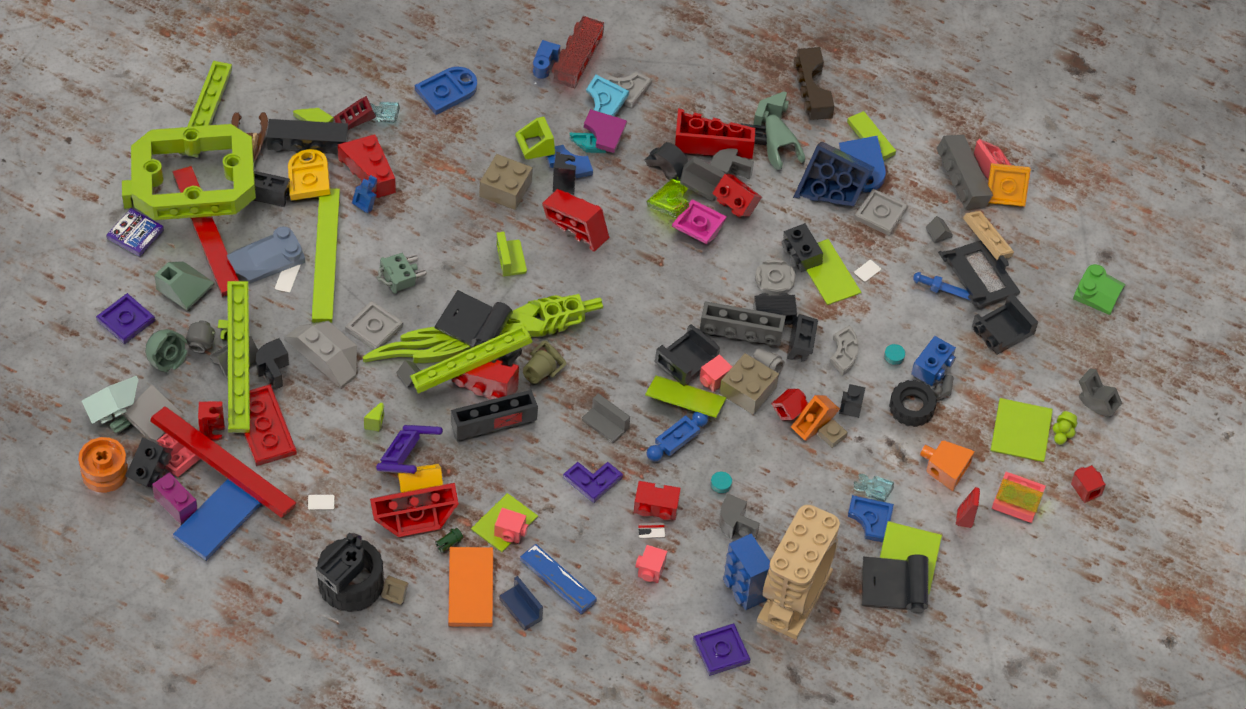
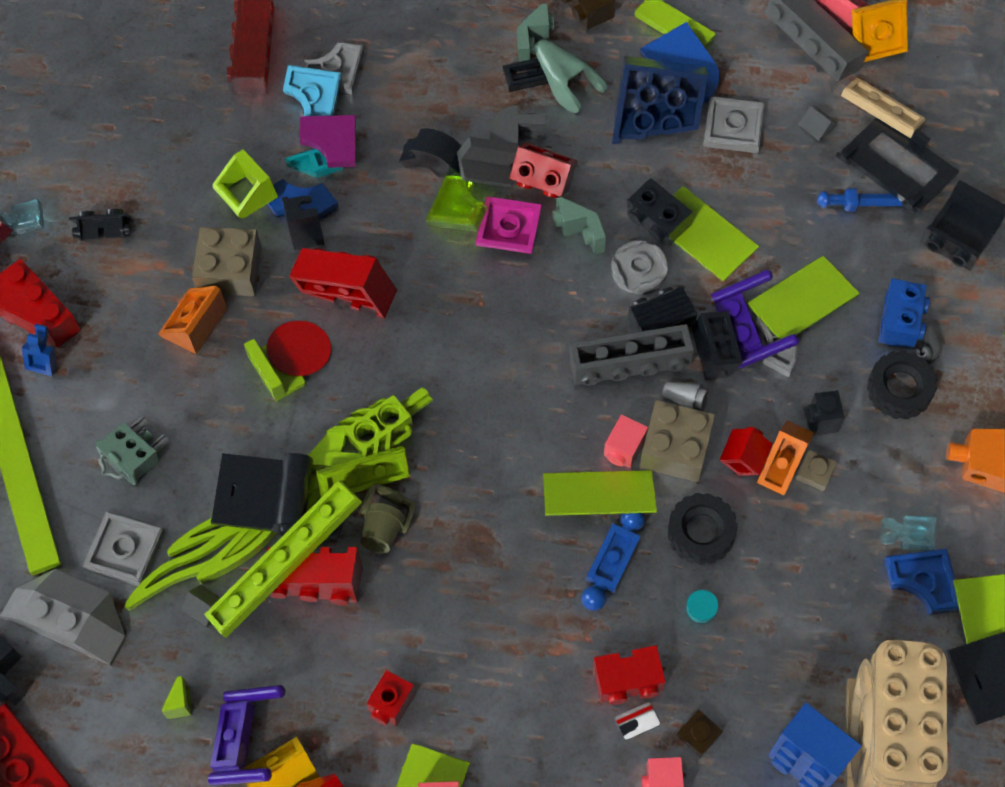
camera: 15 degrees left, 10 degrees up
blue tile [415,66,477,115] -> none
black brick [451,390,538,441] -> none
blue leg [533,40,560,79] -> none
dark purple tile [563,462,623,504] -> none
dark grey panel [582,393,630,443] -> none
black panel [654,324,720,386] -> none
red wedge [675,108,755,159] -> none
dark grey brick [719,494,760,539] -> none
white sticker [854,260,881,282] -> none
teal tile [884,344,905,365] -> none
none -> black hinge [69,209,132,241]
none -> orange slope [158,286,227,354]
none -> red sticker [267,321,331,376]
none -> lime tile [316,446,410,497]
none -> red brick [366,670,416,726]
none -> sand green slope [552,197,606,254]
none -> black tyre [668,493,738,565]
none -> dark brown plate [676,709,723,758]
none -> dark purple plate [711,270,799,369]
none -> lime window [747,256,860,340]

